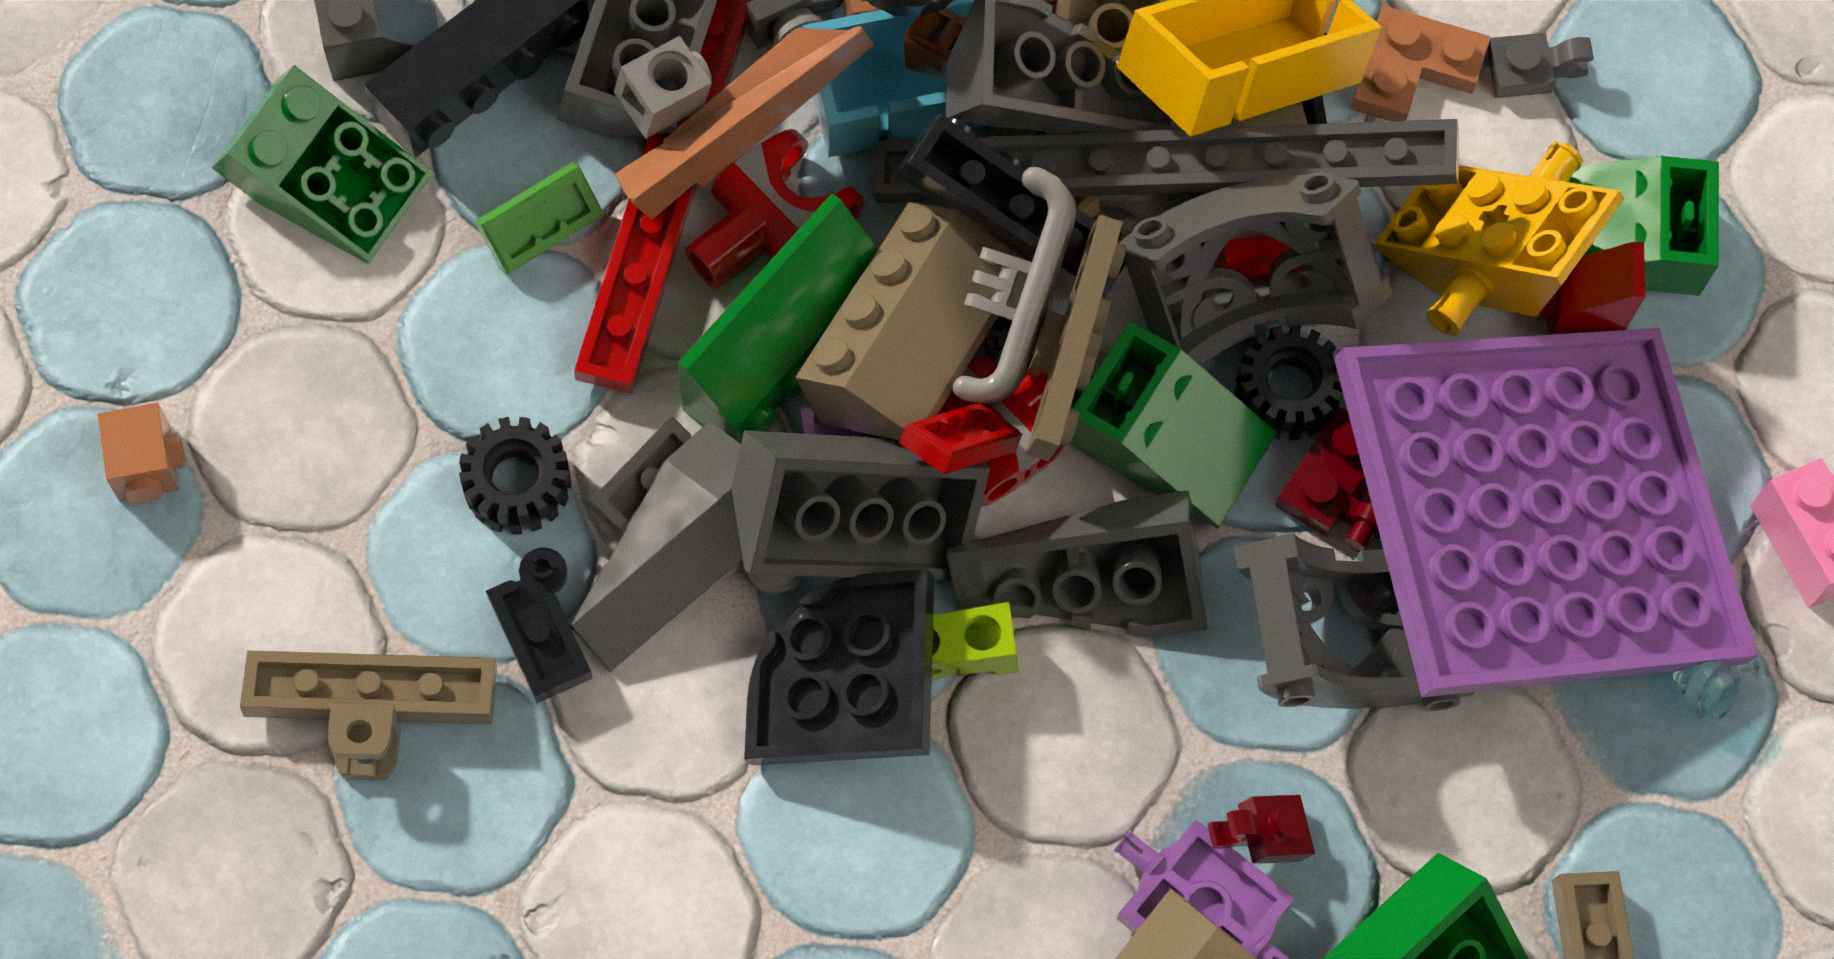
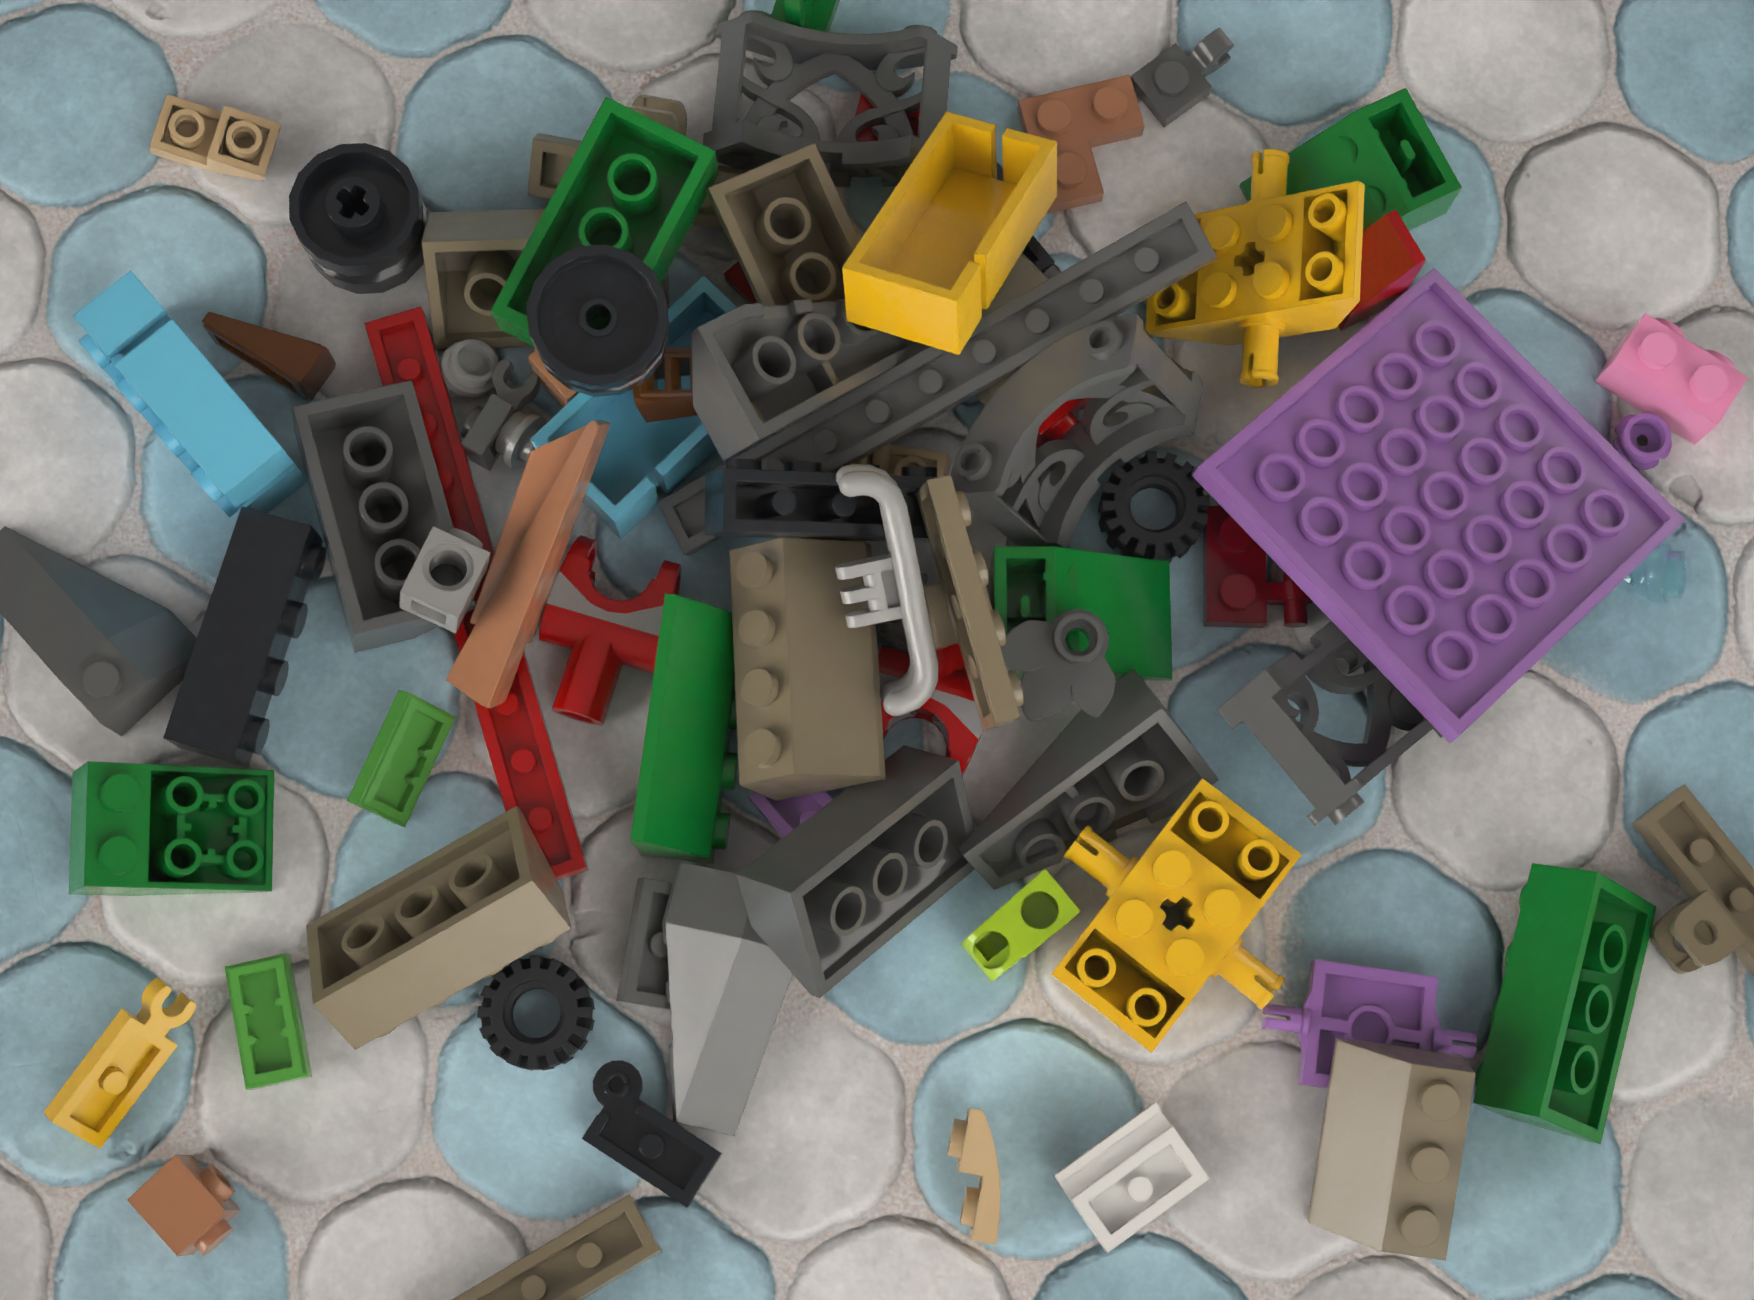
camera: 30 degrees left, 10 degrees up
black plate [744,569,934,766] -> none
red plate [899,403,1023,475] -> none
dark red plate [1207,795,1315,864] -> none
none -> yellow plate [44,977,196,1149]
none -> bright green plate [225,953,312,1090]
none -> dark tan slope [306,806,571,1050]
none -> tan slope [947,1108,1001,1245]
none -> dark grey plate [1001,609,1115,721]
none -> yellow slope [1051,778,1302,1053]
none -> white plate [1053,1103,1210,1253]
none -> medium lavender plate [1613,413,1672,470]

